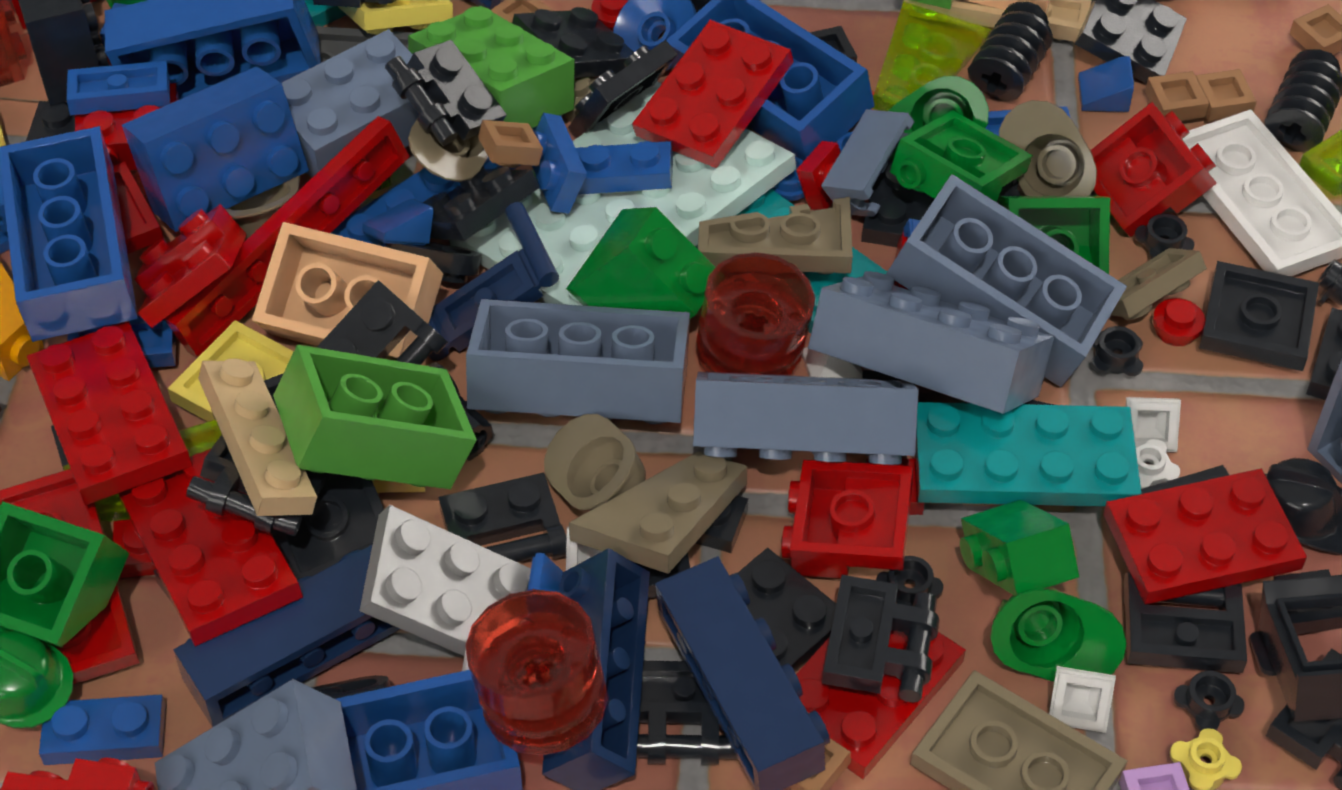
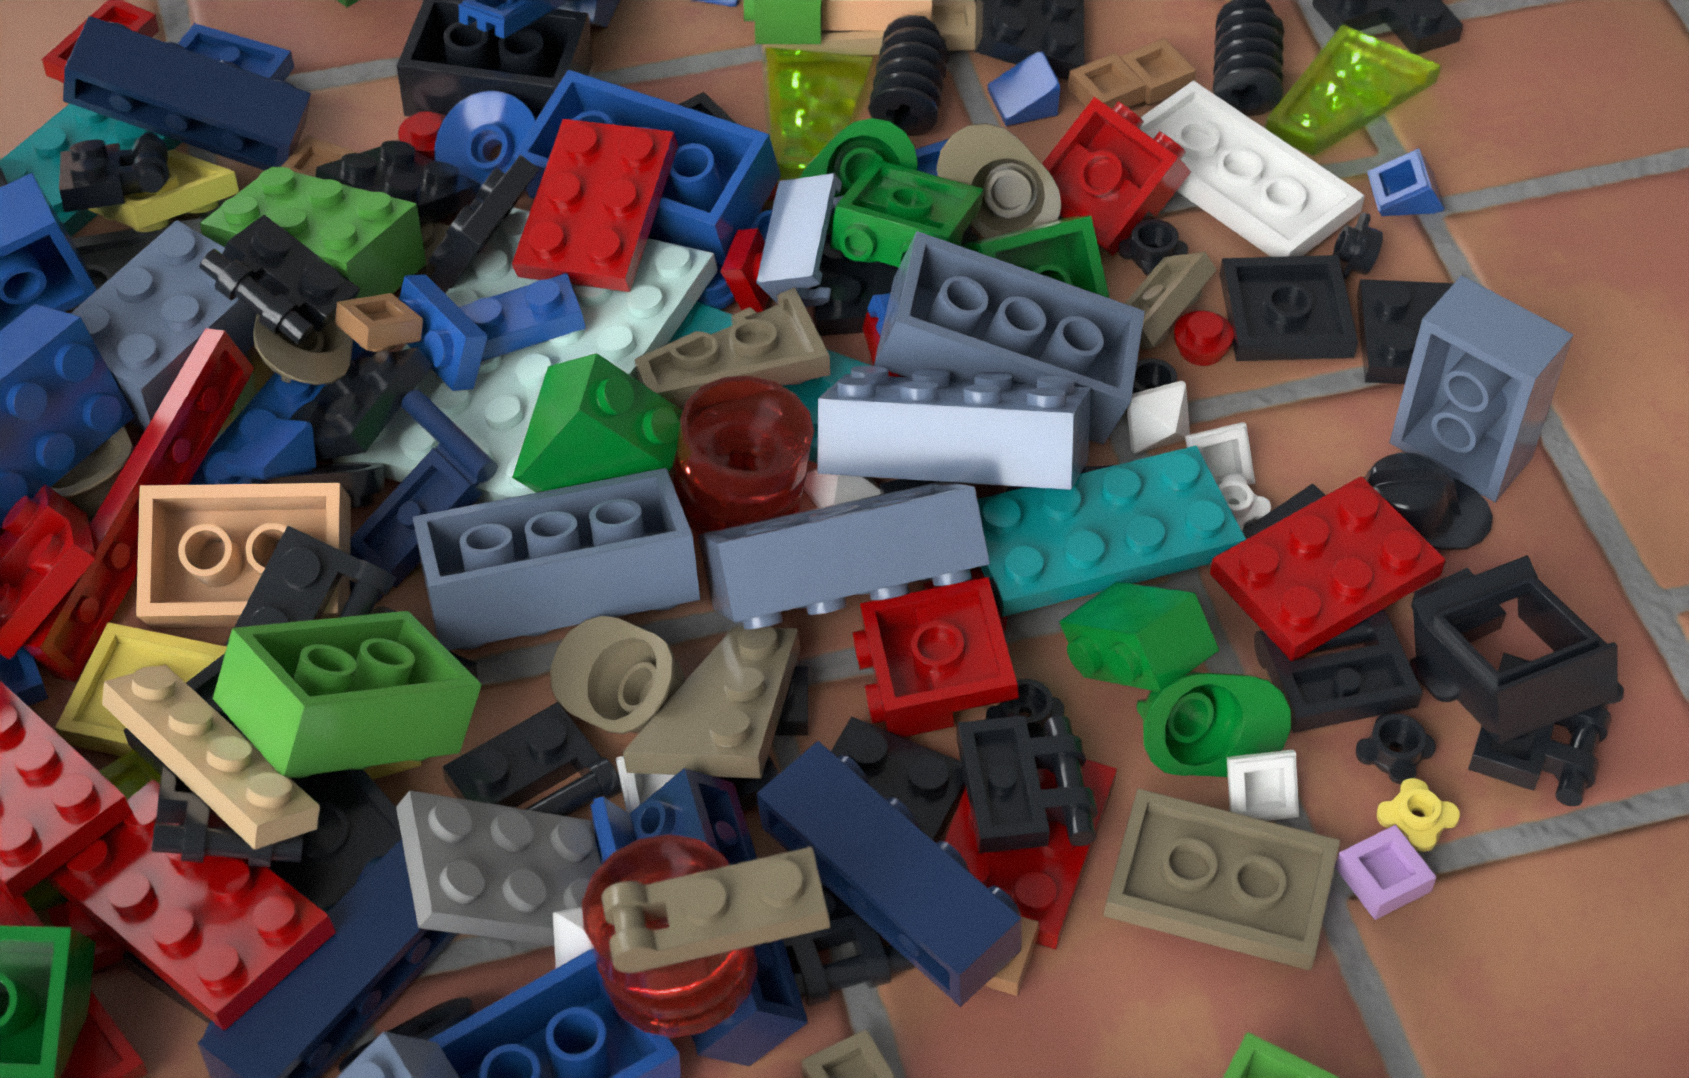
camera: 20 degrees left, 0 degrees up
none -> dark tan plate [602,847,831,973]
none -> white slope [1127,381,1190,454]

